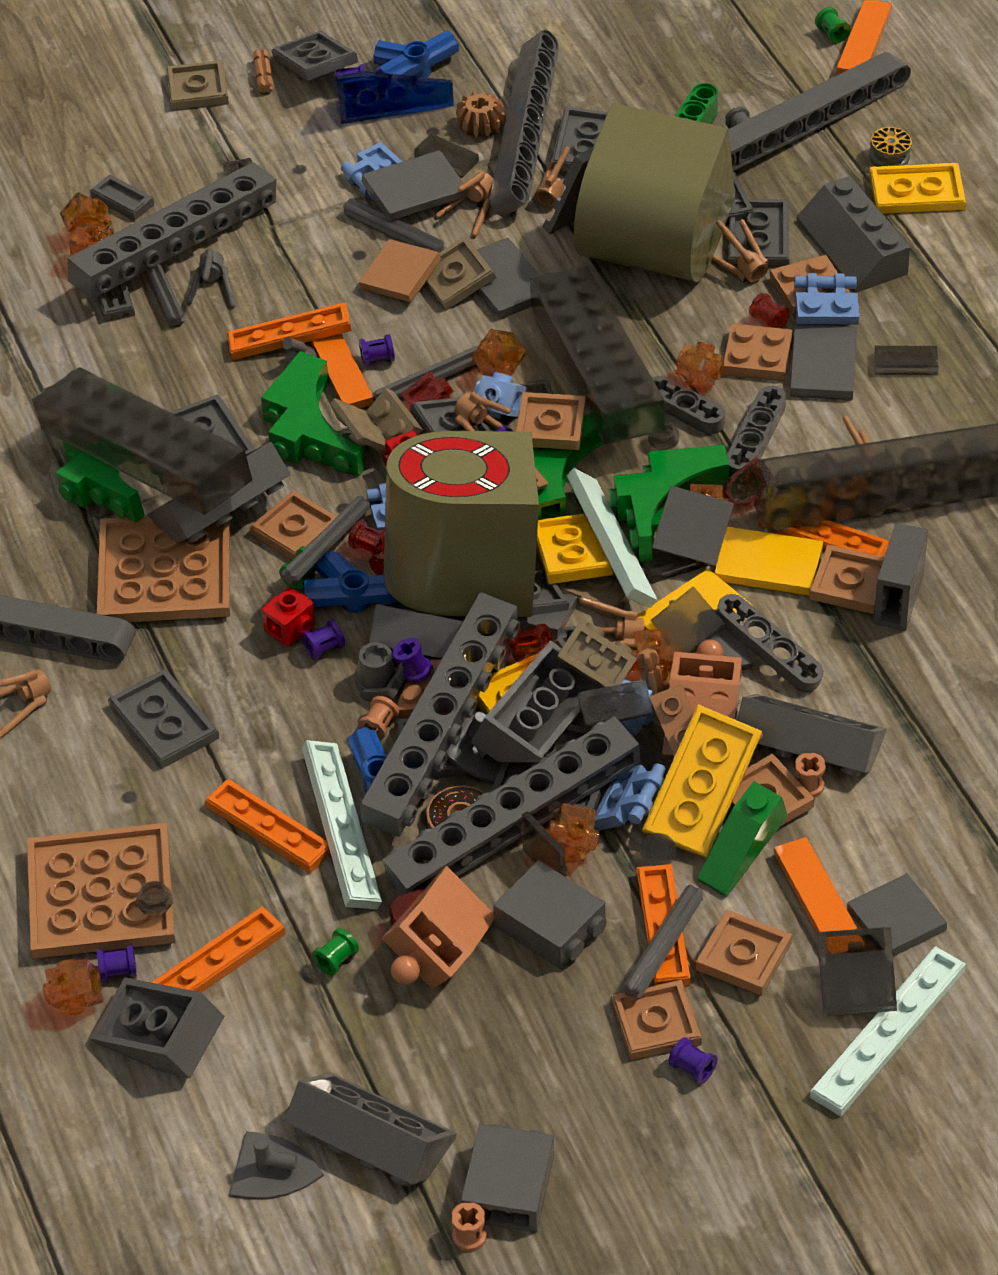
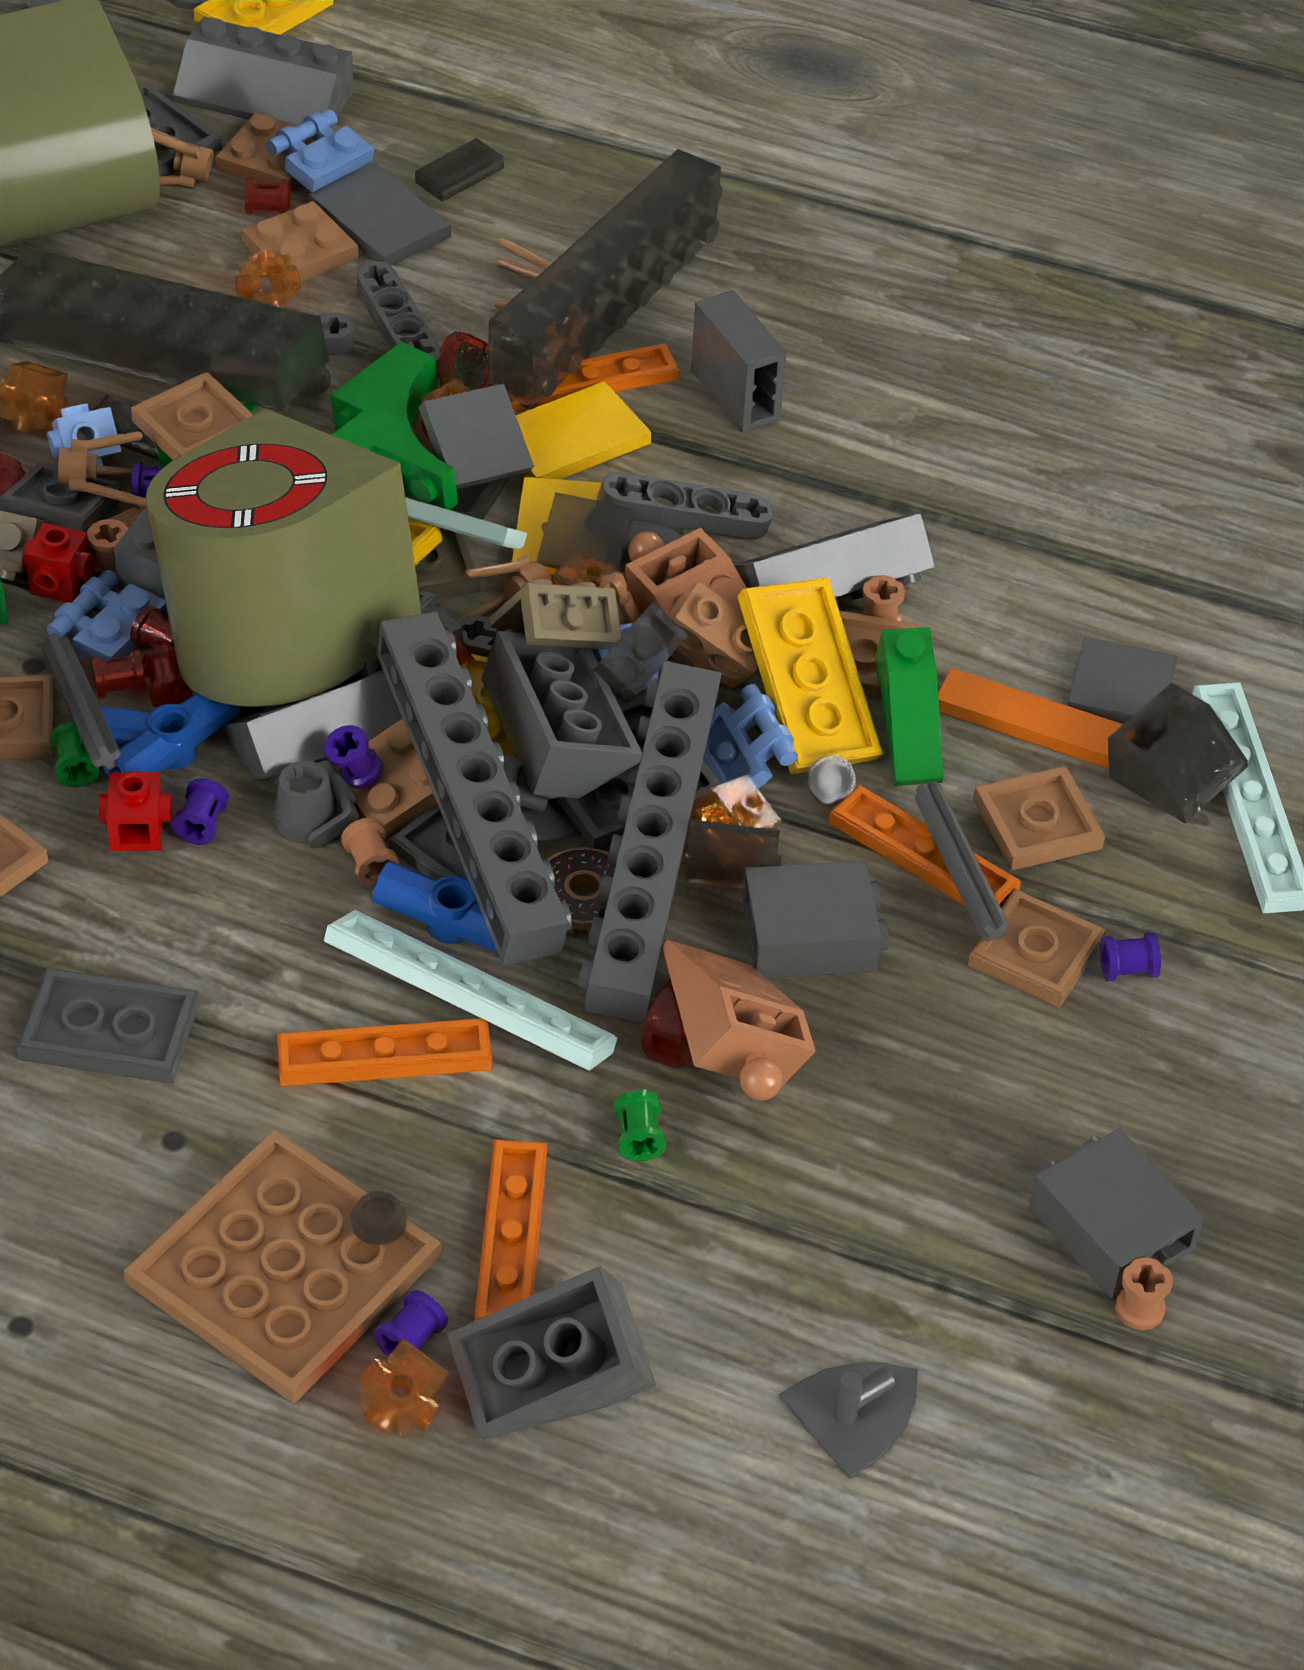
camera: 50 degrees left, 0 degrees up
dark grey slope [284,1072,457,1186] -> none
medium nougat plate [810,544,884,614] -> none

